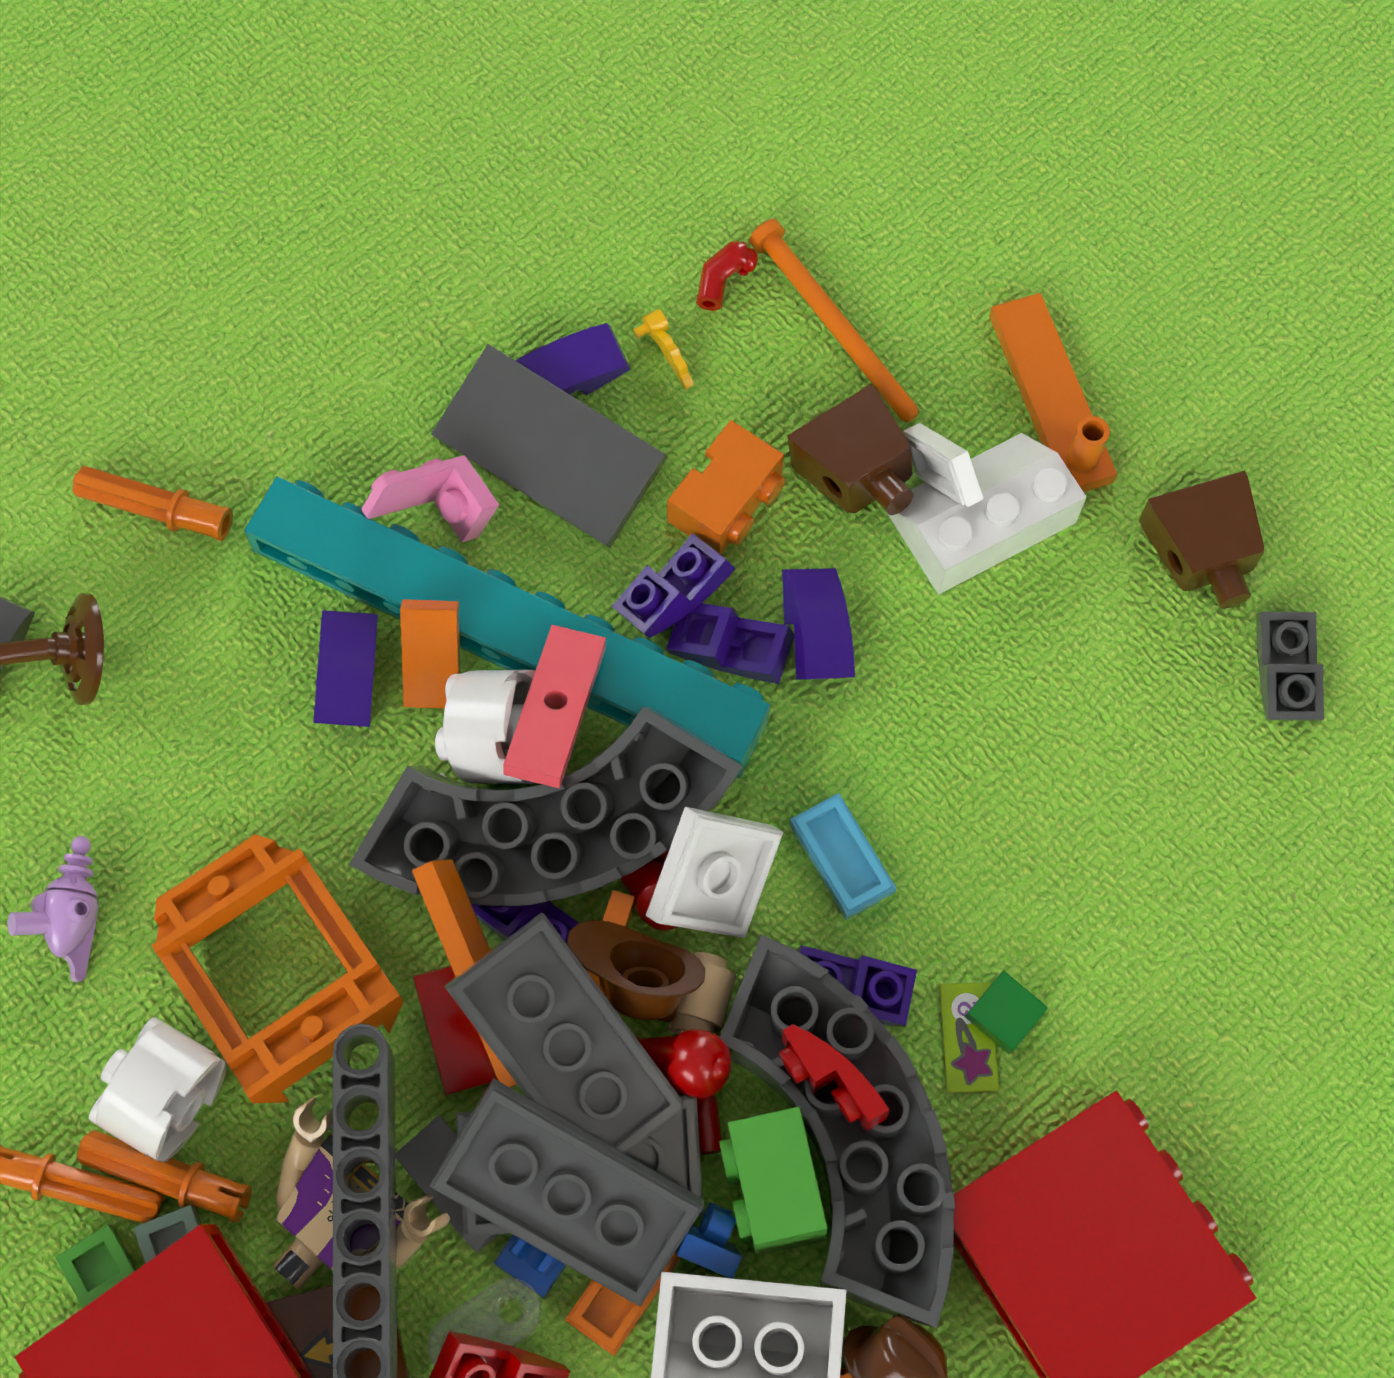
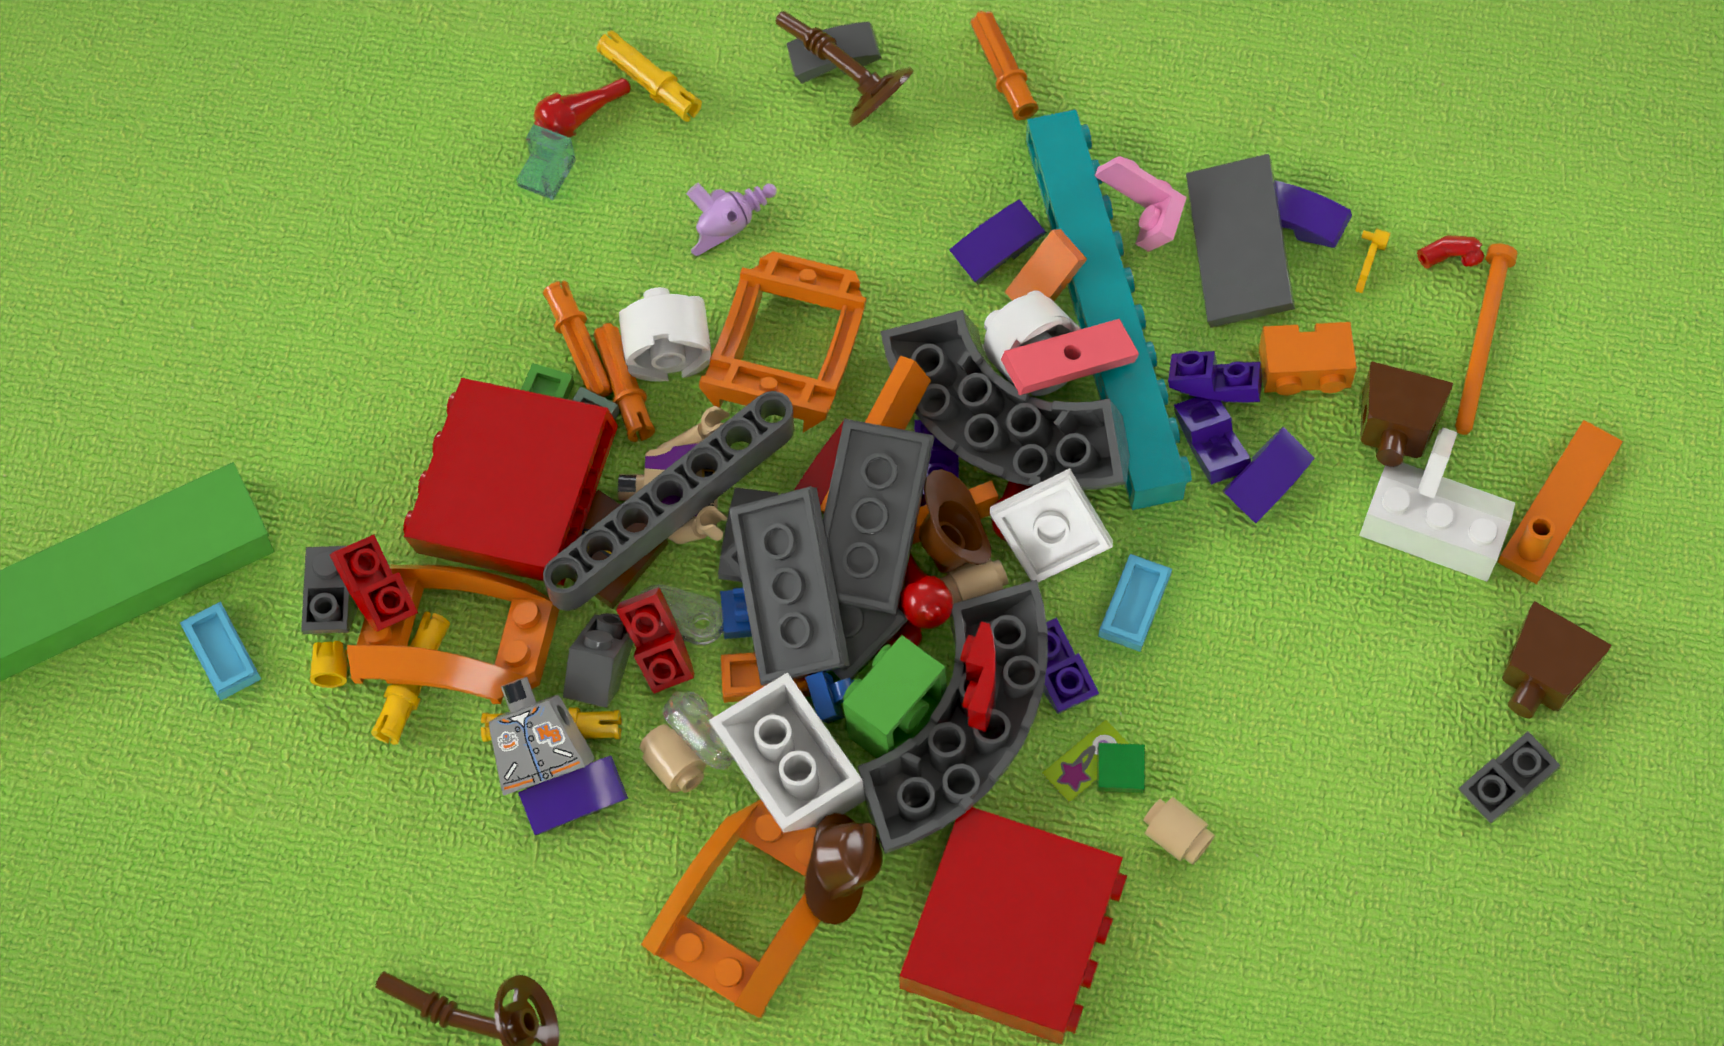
camera: 55 degrees right, 5 degrees down
none -> tan brick [1143,797,1215,865]

